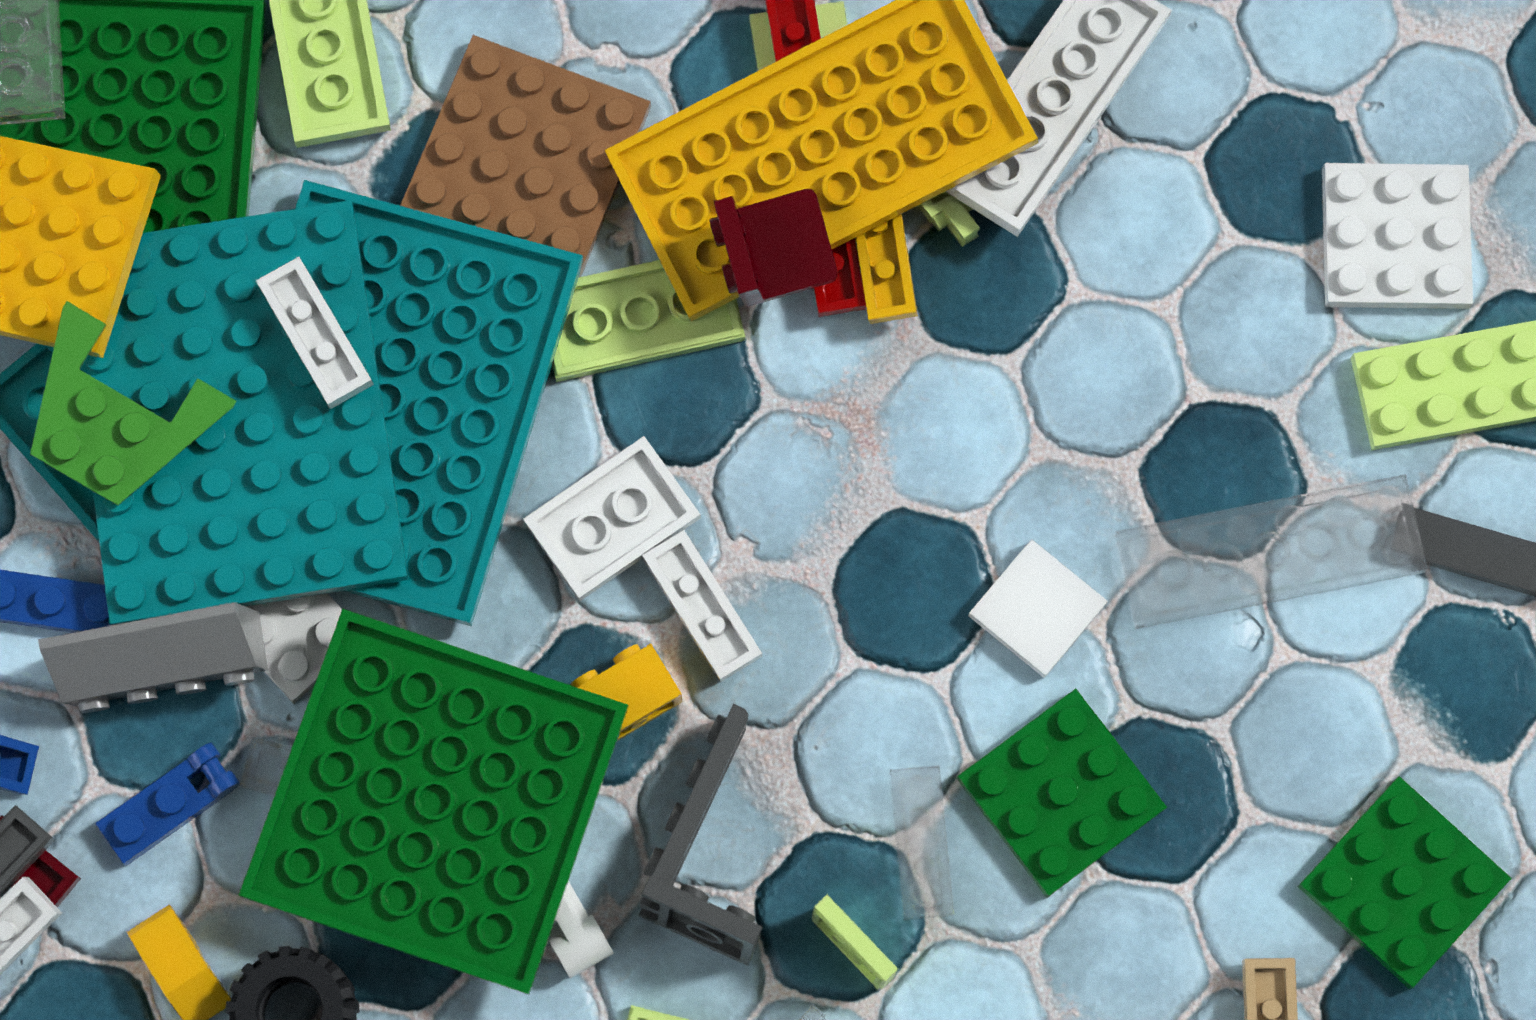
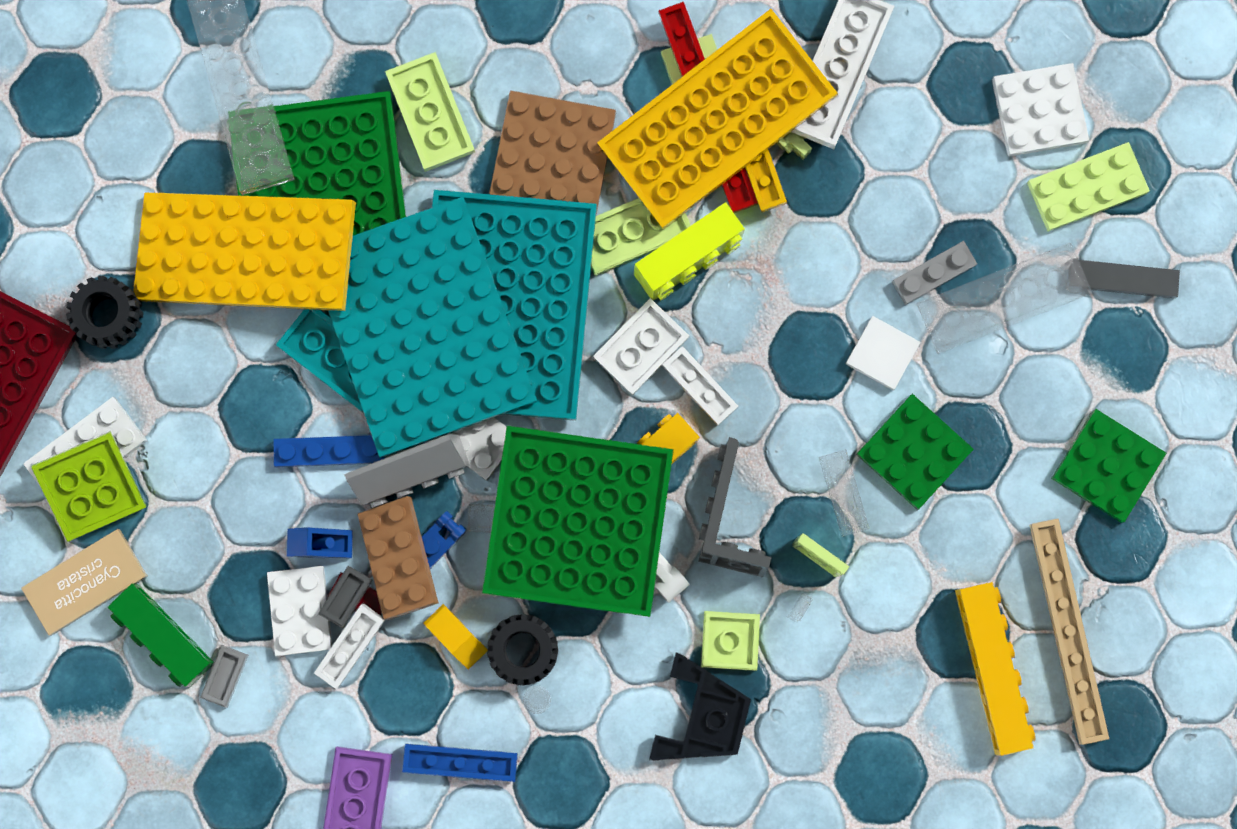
camera: 10 degrees left, 5 degrees up
bright green wing [30,301,236,506] -> none
white plate [256,257,373,409] -> none
dark red bracket [709,189,838,307] -> none
none -> medium nougat plate [358,496,439,620]
none -> neon yellow brick [634,202,745,301]
none -> light grey plate [892,241,977,305]

